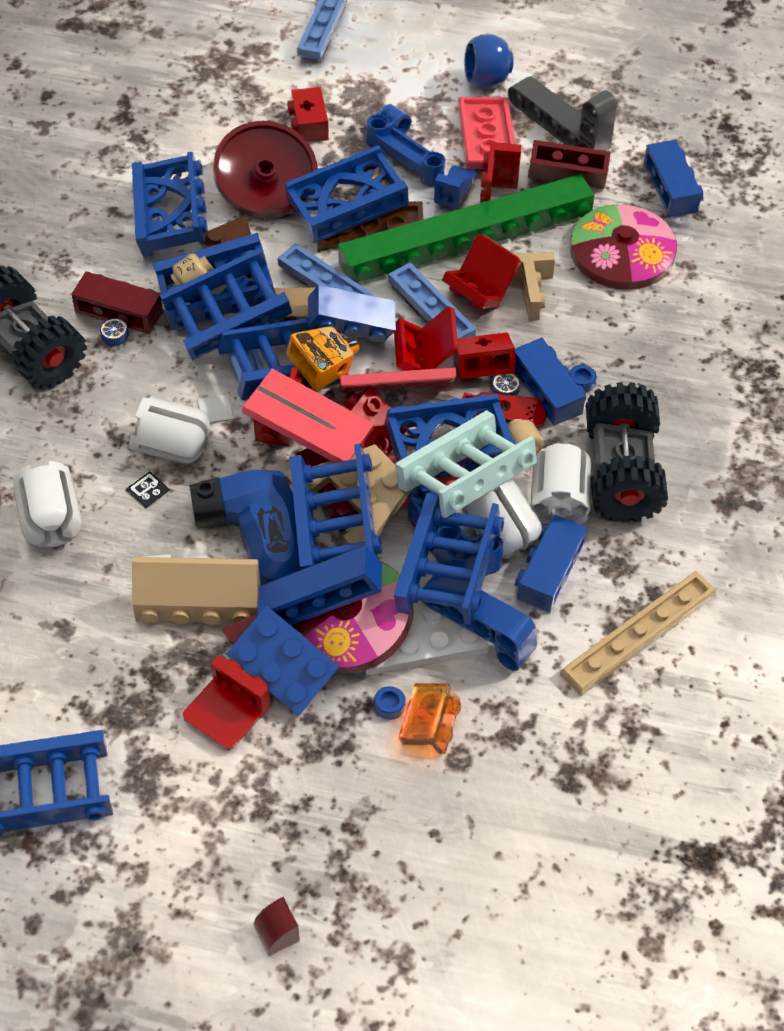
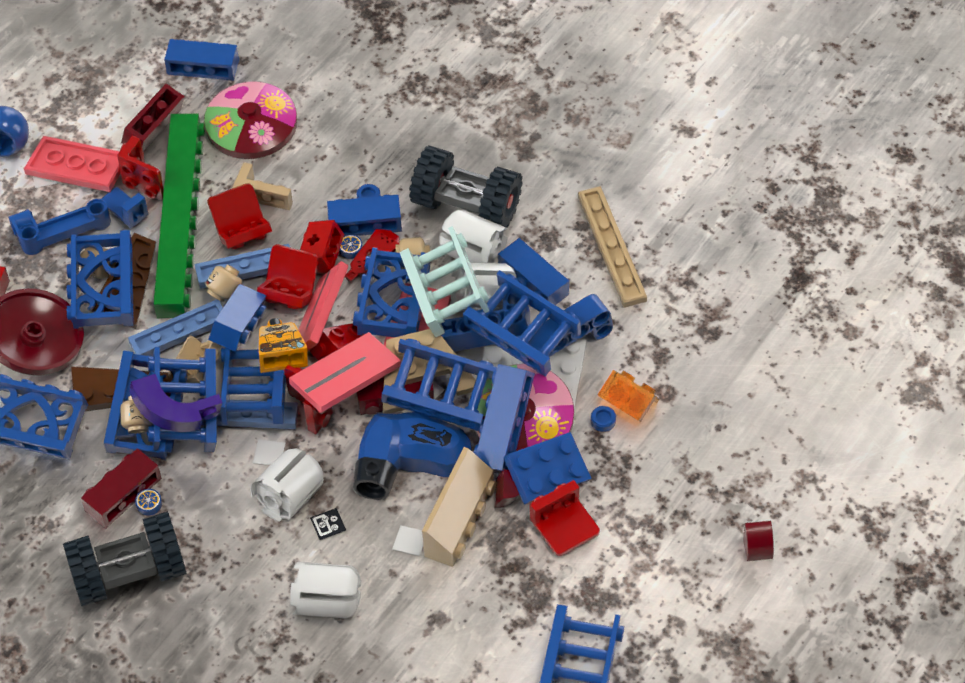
camera: 65 degrees left, 0 degrees up
dark grey beam [507,76,617,151] -> none
none -> dark purple arch [129,374,222,432]
none -> tan head [206,264,242,302]

